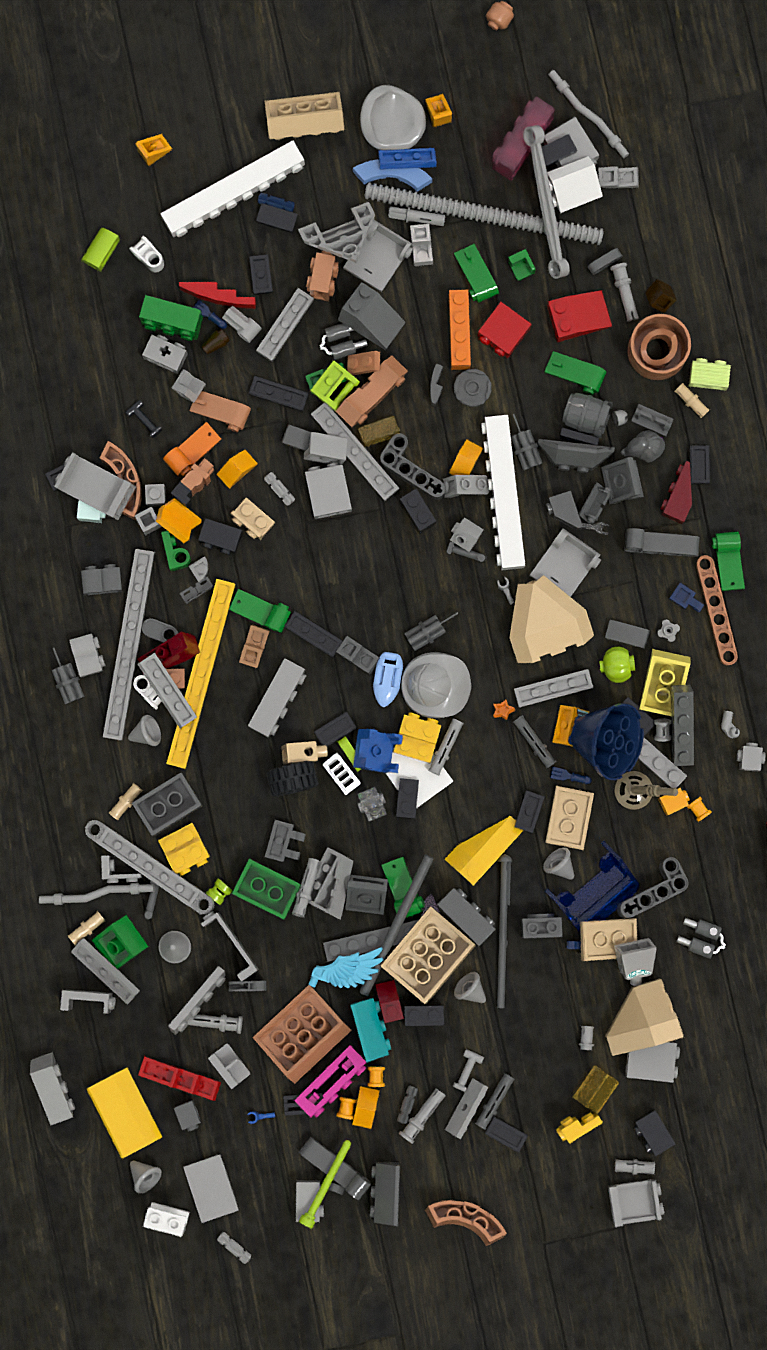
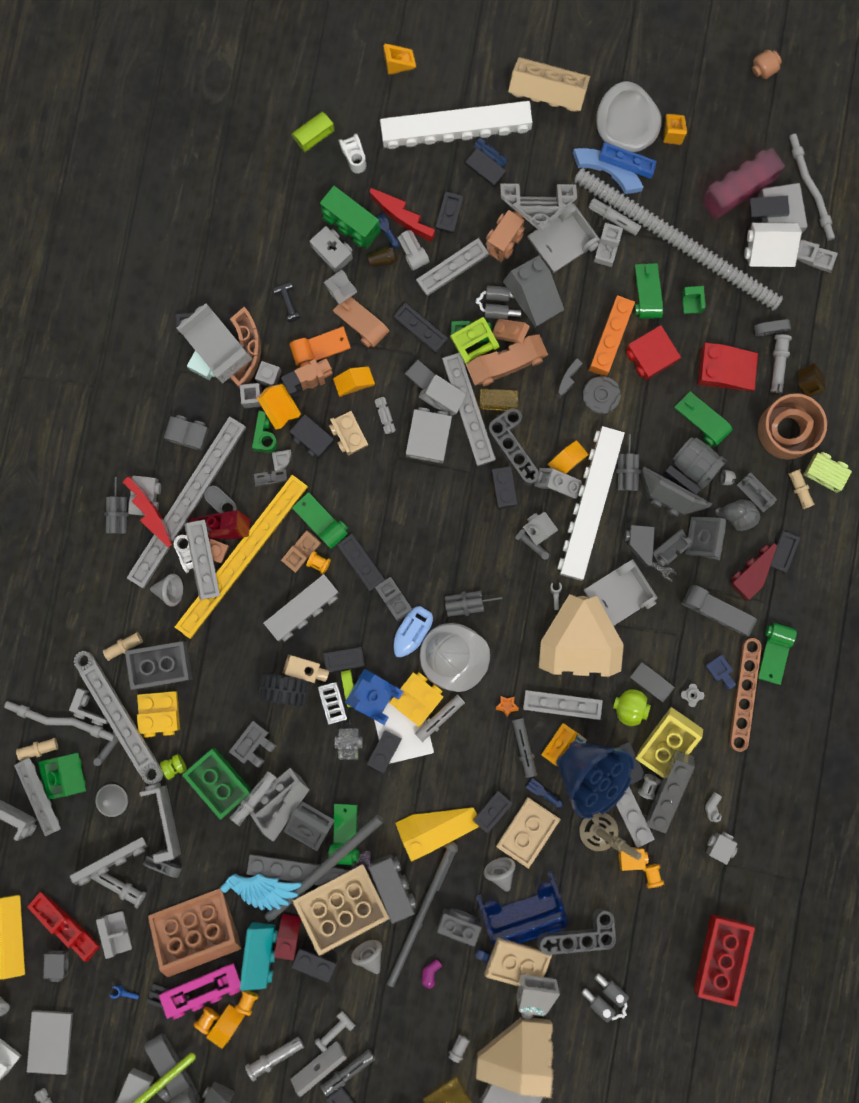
camera: 25 degrees right, 0 degrees up
dark grey axle [397,1086,418,1124] -> none
light grey piece [523,125,569,279] -> none
none -> red slope [123,476,173,548]
none -> light orange bush [306,551,331,575]
none -> magenta arm [422,958,442,989]

